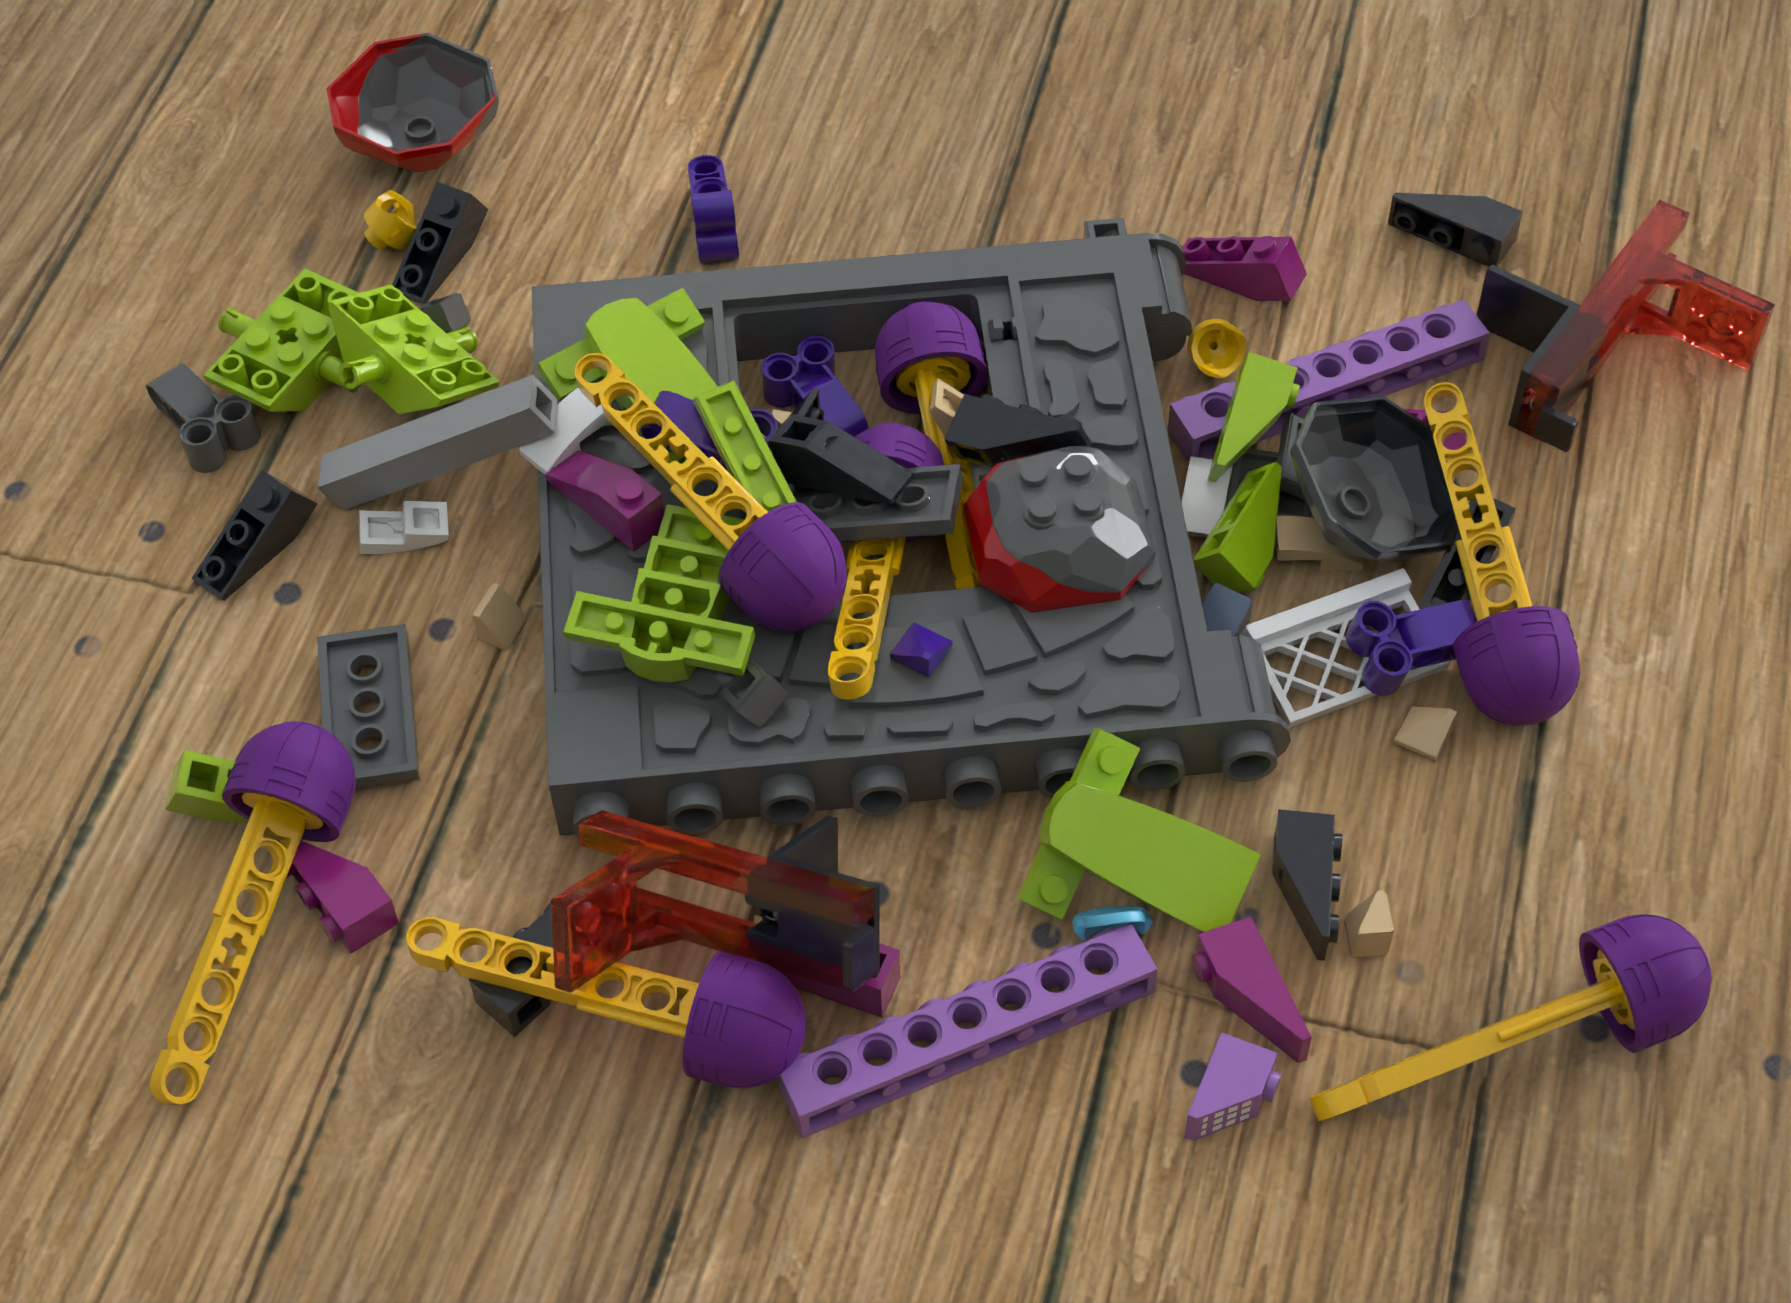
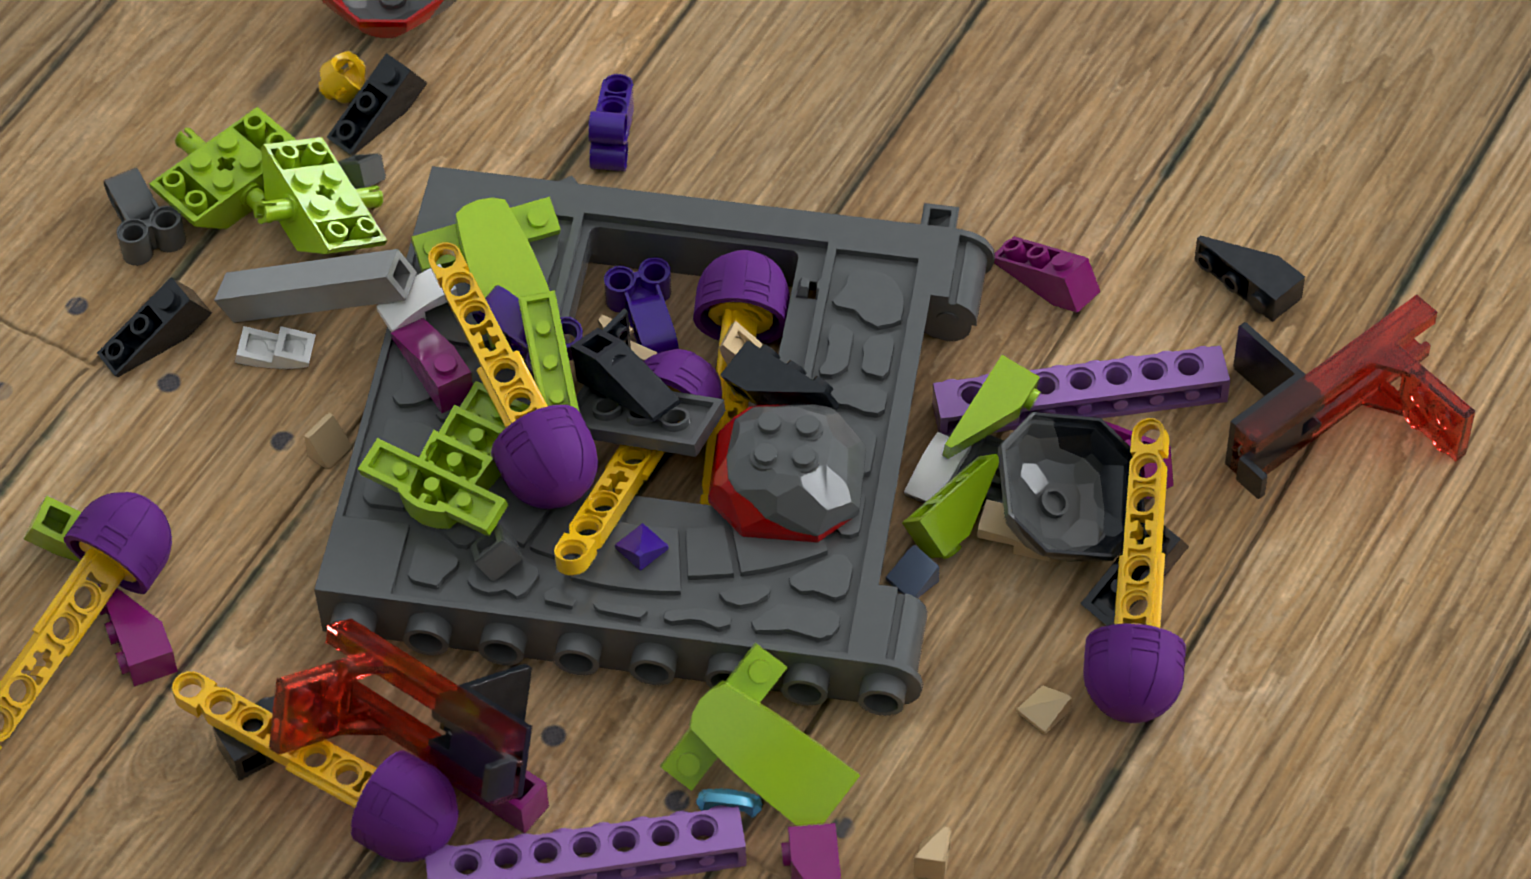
camera: 15 degrees right, 0 degrees up
dark grey plate [317,624,420,789] -> none
yellow piece [1187,318,1246,378] -> none
white fence [1243,568,1449,728] -> none
black slope [1272,809,1343,960] -> none
dark purple piece [1346,600,1477,696] -> none

